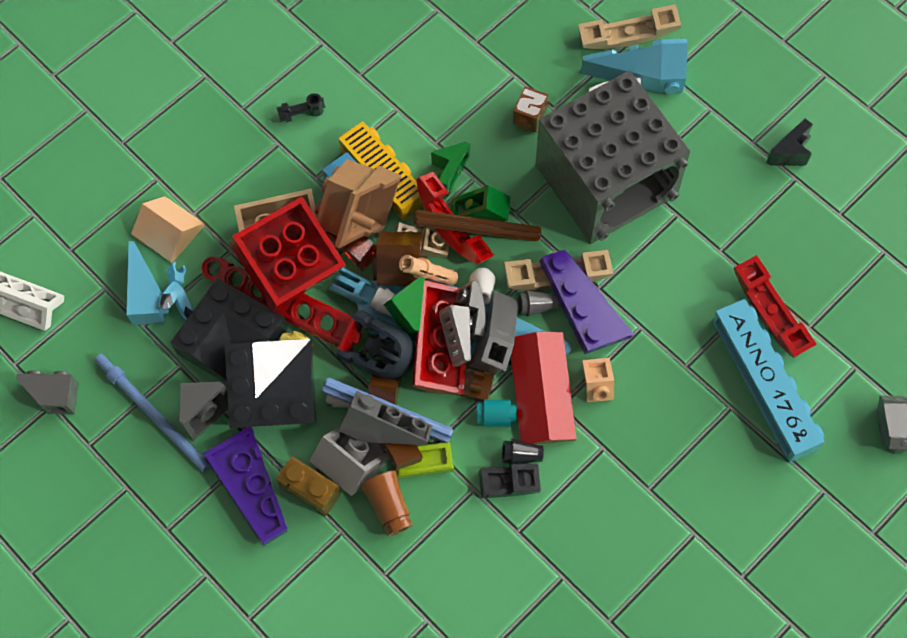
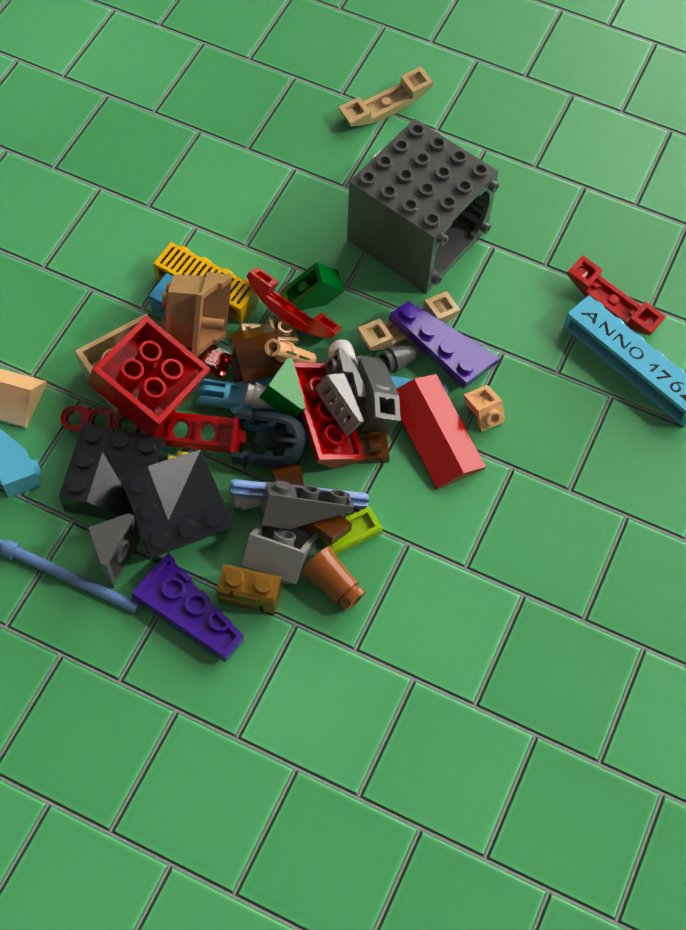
camera: 25 degrees left, 5 degrees down
medium azure piece [158,262,193,320] -> none
black bar [277,93,325,123] -> none
reddish brown axle [414,210,541,241] -> none
green slope [431,141,470,197] -> none
teal brick [477,400,516,427] -> none
black slope [479,464,541,498] -> none
black cone [502,438,544,466] -> none
dark orange brick [513,86,548,132] -> none
medium azure wedge [581,39,687,94] -> none
black slope [767,118,813,166] -> none

